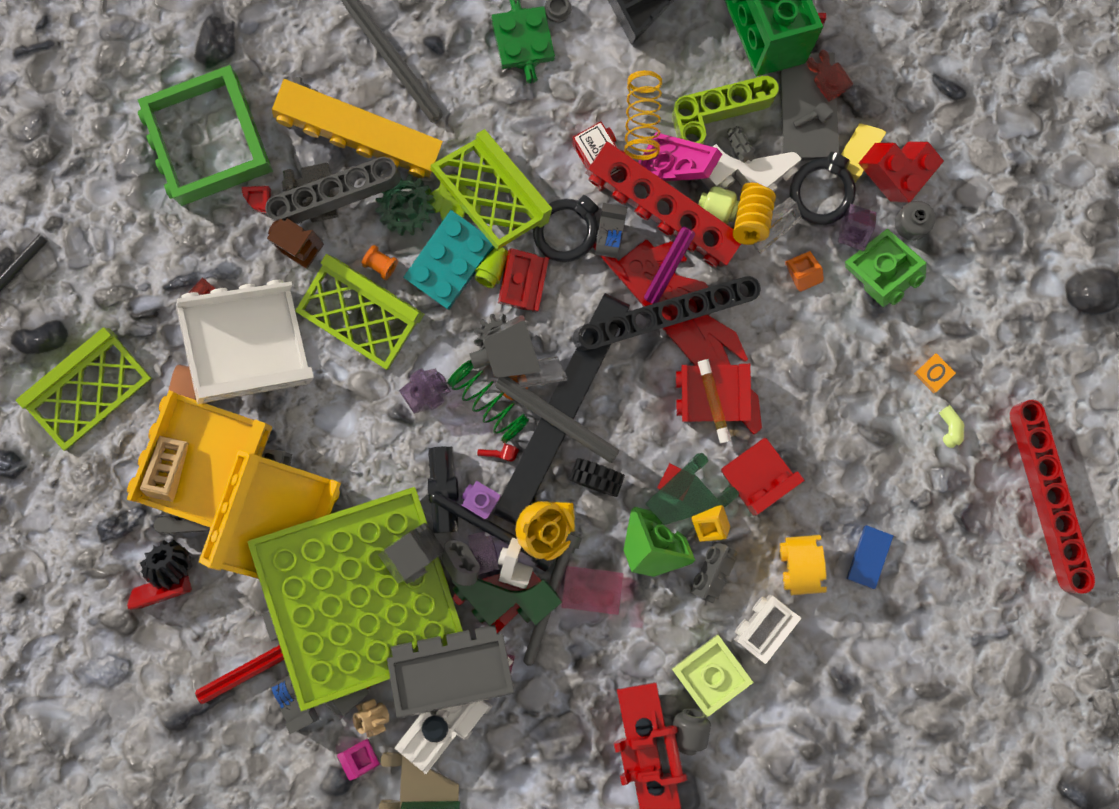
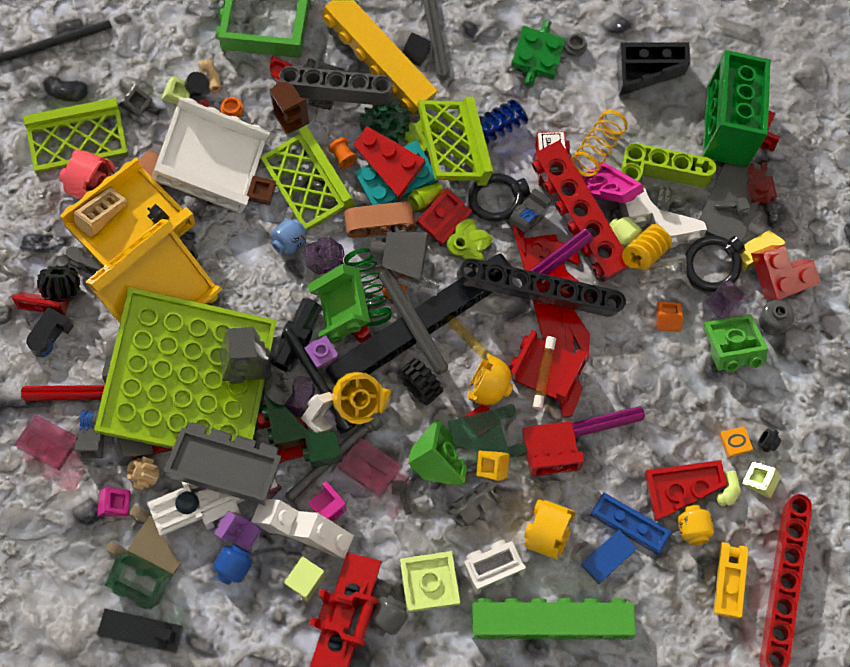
camera: 20 degrees right, 15 degrees down
none -> clear pink plate [14,414,78,471]
none -> black leg [26,307,74,357]
none -> coral brick [59,149,115,200]
none -> dark grey slope [118,84,153,117]
none -> black plate [147,203,169,224]
none -> yellowish green slope [161,75,191,104]
none -> black tile [184,71,209,96]
none -> tan arm [198,59,221,93]
none -> blue head [213,543,253,585]
none -> medium lavender bracket [214,511,262,551]
none -> orange plate [220,97,244,118]
none -> reddish brown plate [247,176,276,205]
none -> white arch [251,499,354,559]
none -> medium blue head [271,219,307,255]
none -> yellowish green panel [285,556,325,602]
none -> bright green panel [308,264,370,343]
none -> dark pink panel [308,481,347,522]
none -> nougat beam [344,202,416,238]
none -> red wing [354,127,426,200]
none -> clear smoke hand [391,480,412,516]
none -> black slope [402,32,431,67]
none -> clear yellow bar [445,314,493,360]
none -> lime plate [447,219,493,261]
none -> yellow cylinder [467,354,513,406]
none -> bright green brick [472,598,636,640]
none -> clear blue piece [479,99,528,145]
none -> magenta axle [572,406,645,437]
none -> blue tile [590,492,672,555]
none -> red wing [645,460,727,522]
none -> yellow head [678,505,714,546]
none -> yellow plate [713,542,748,619]
none -> yellowish green slope [742,462,780,498]
none -> black plate [758,428,781,452]

